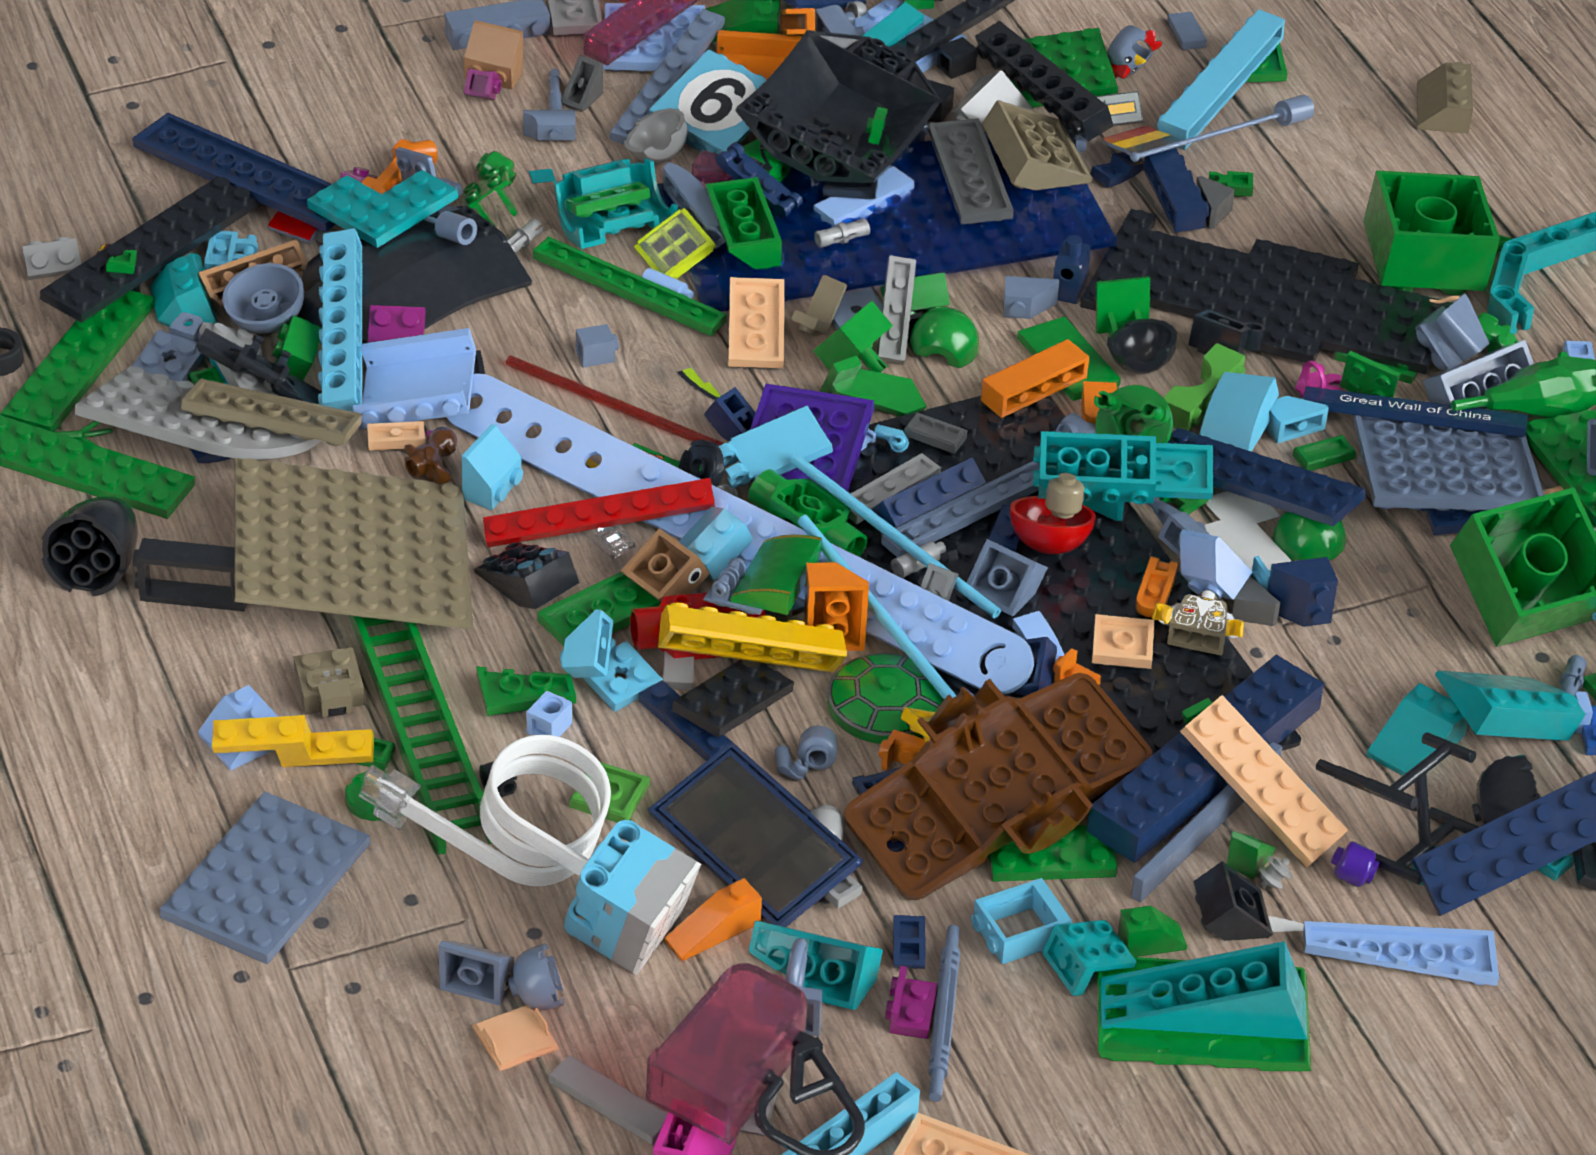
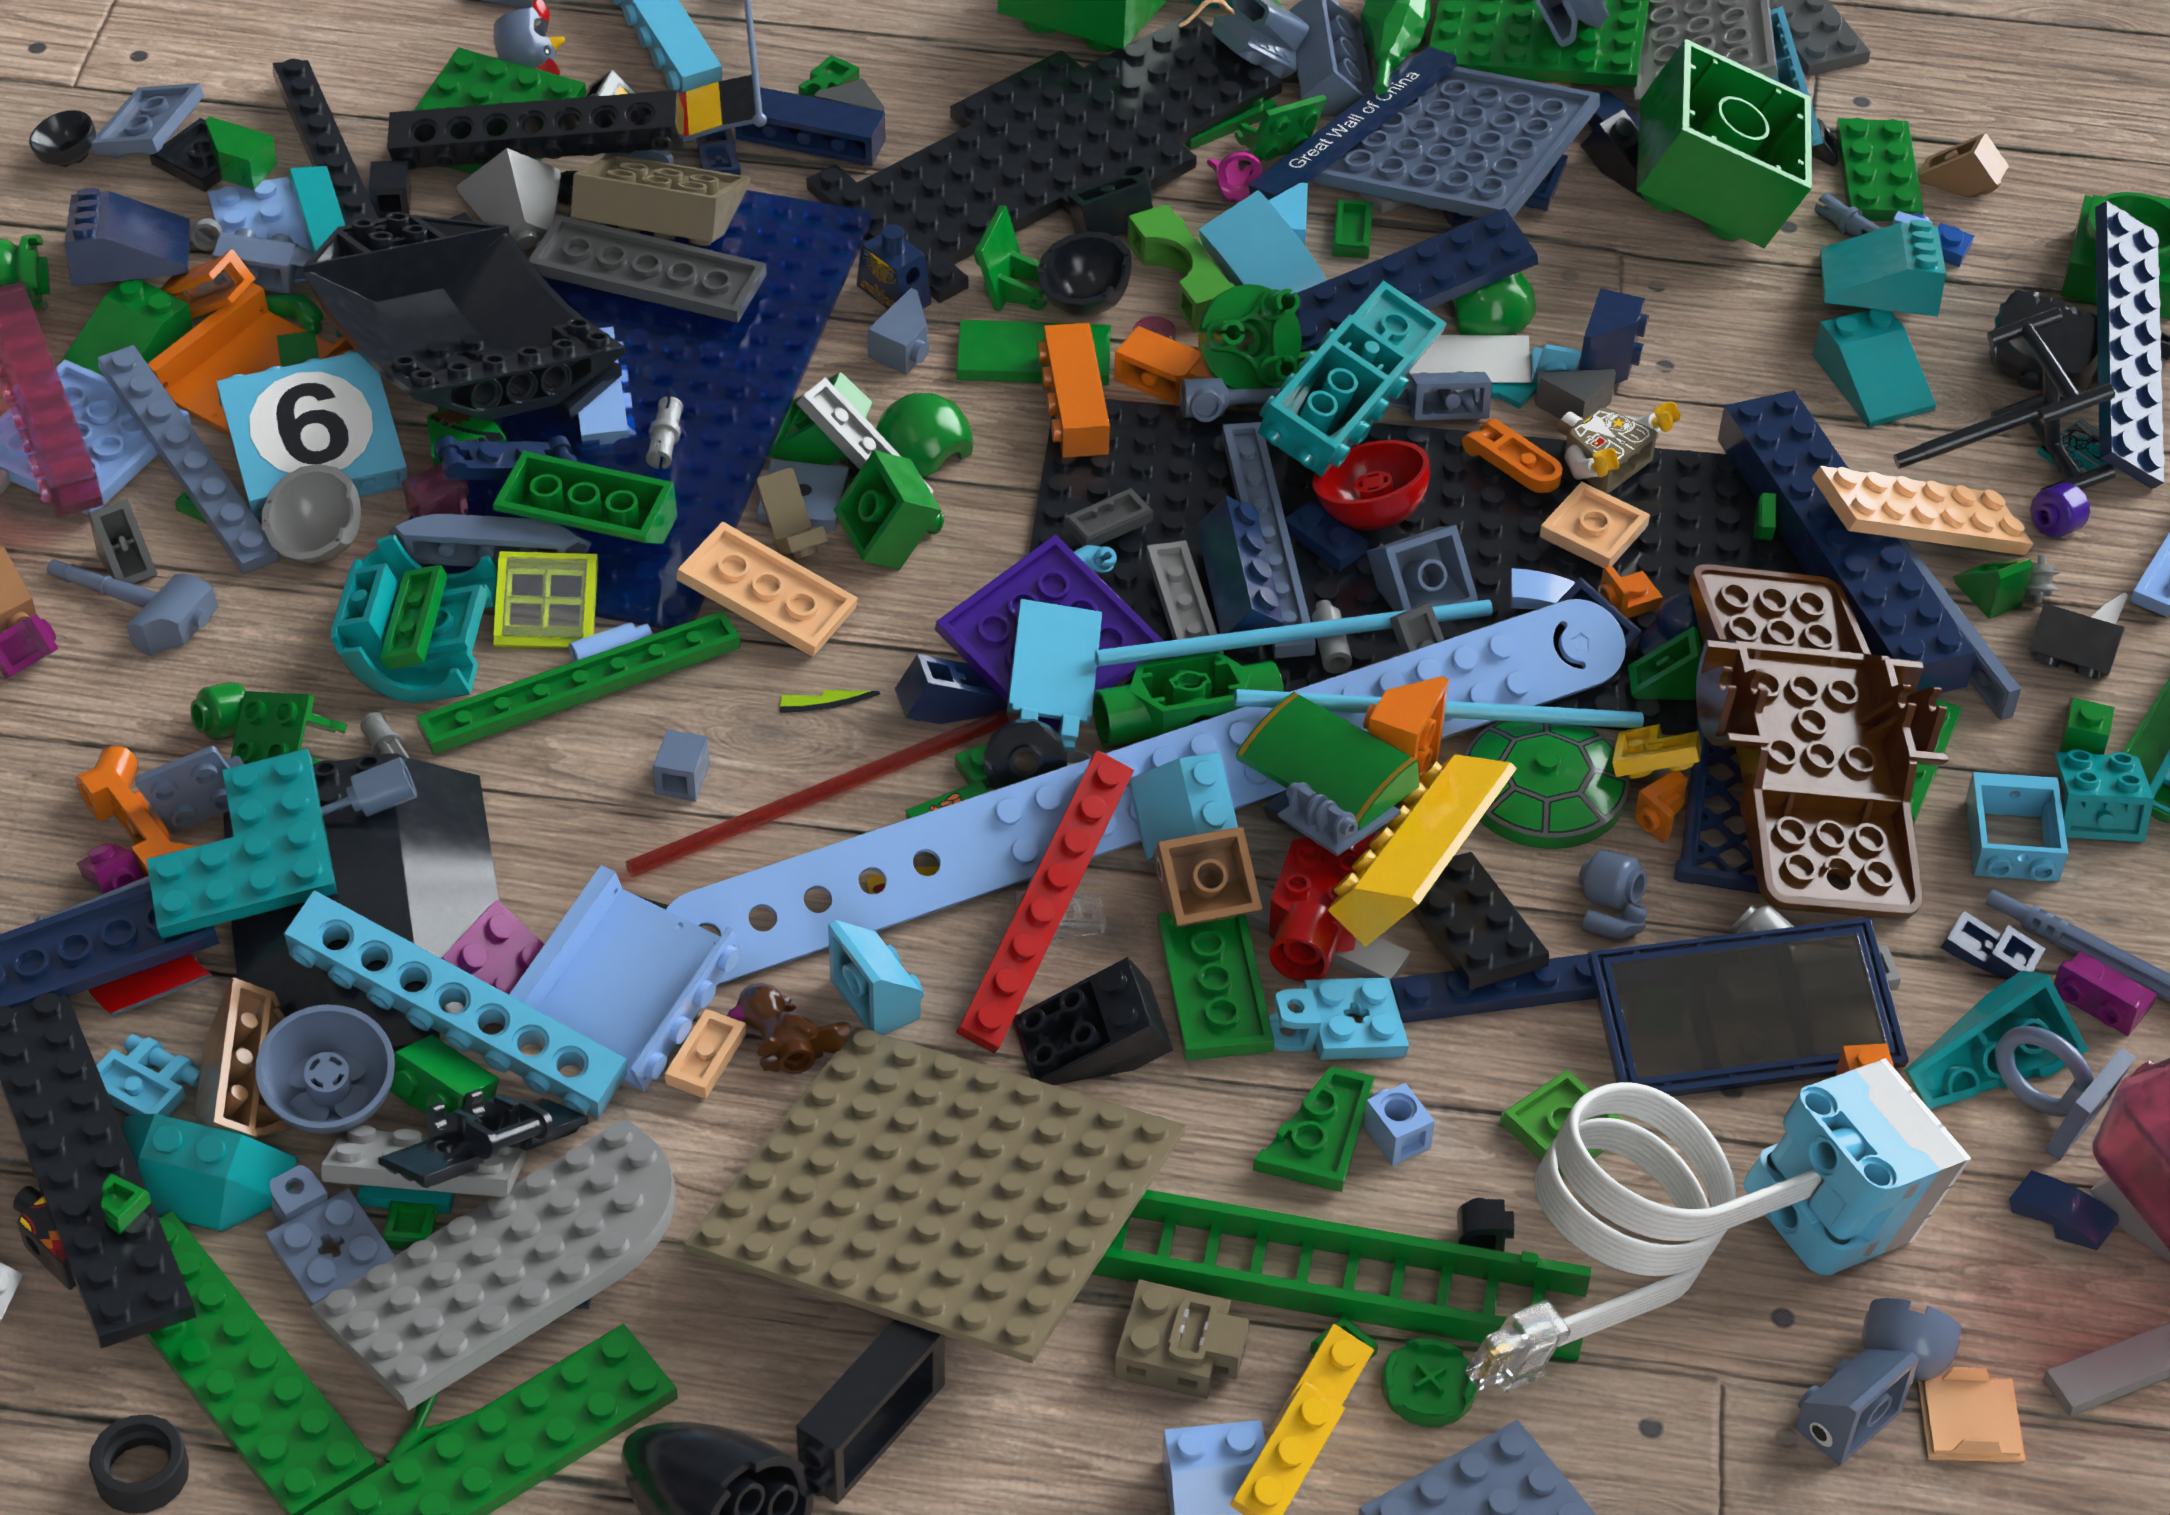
camera: 60 degrees left, 5 degrees up
dark tan plate [181,379,362,446] -> none
teal sticker [529,168,555,184] -> none
medium azure slope [560,610,613,678] -> none
green piece [820,356,927,416] -> none
green plate [866,107,888,145] -> none
dark tan head [1045,473,1085,518] -> none
light blue slope [1180,529,1252,600] -> none

